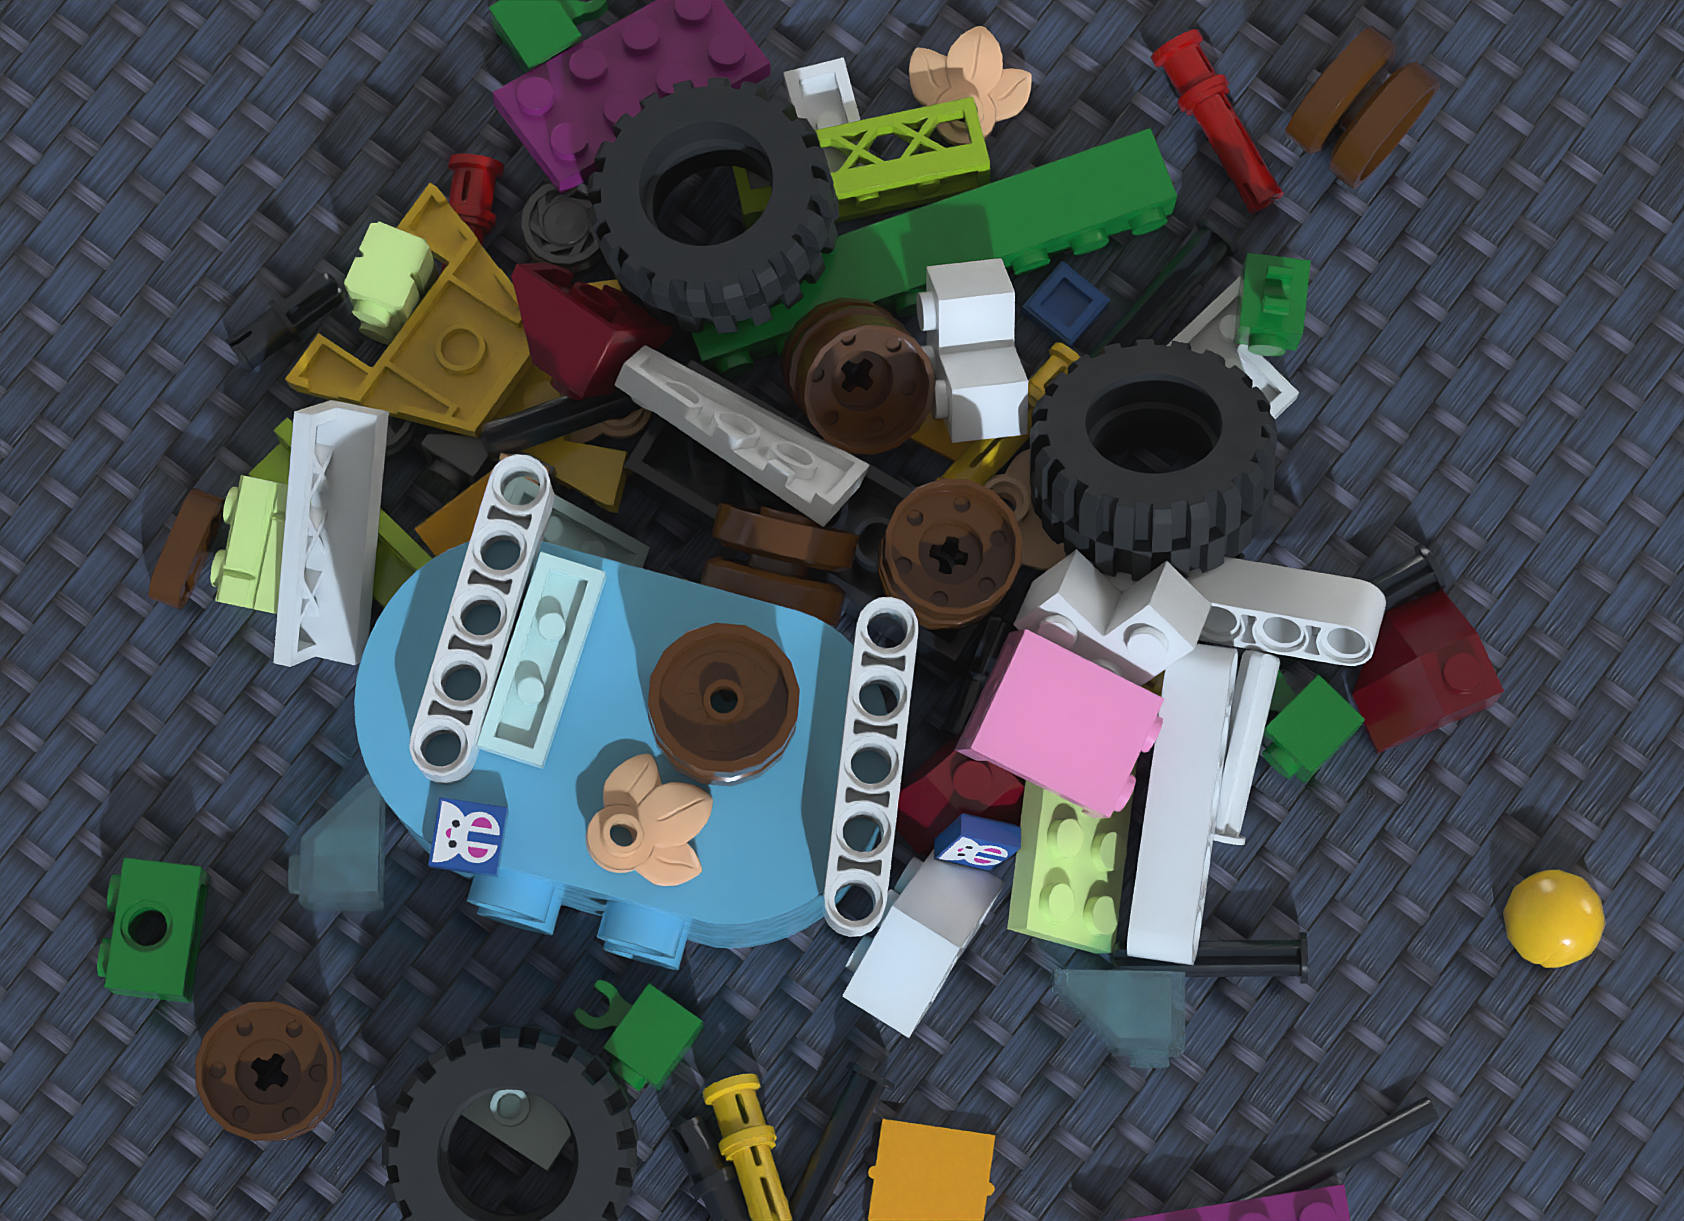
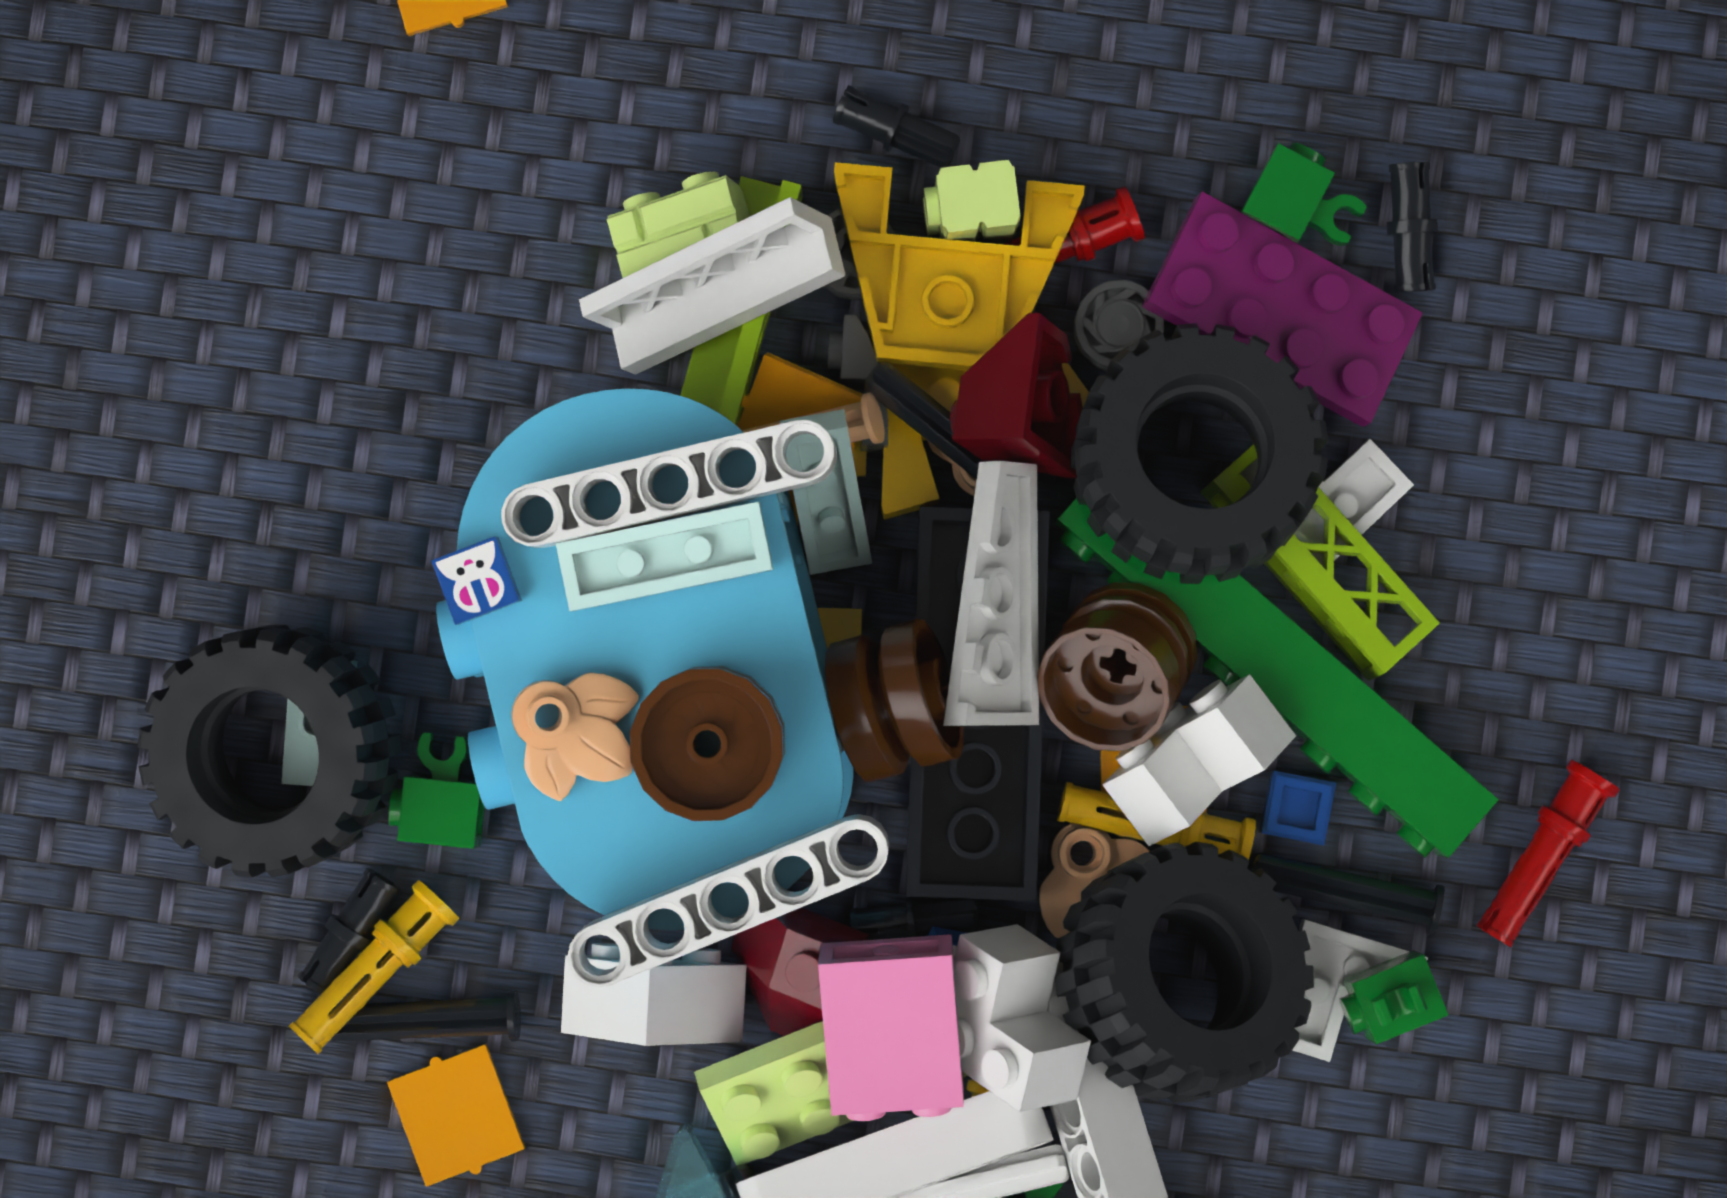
camera: 65 degrees right, 10 degrees up
green brick [97,858,210,1003] -> none
reddish brown beam [148,488,226,610] -> none
reddish brown wheel [195,1001,342,1141] -> none
clear light blue slope [288,774,387,911] -> none
reddish brown wheel [877,478,1022,631] -> none
light nougat plate [909,26,1032,146] -> none
blue tile [934,813,1021,872] -> none
reddish brown wheel [1285,26,1441,189] -> none

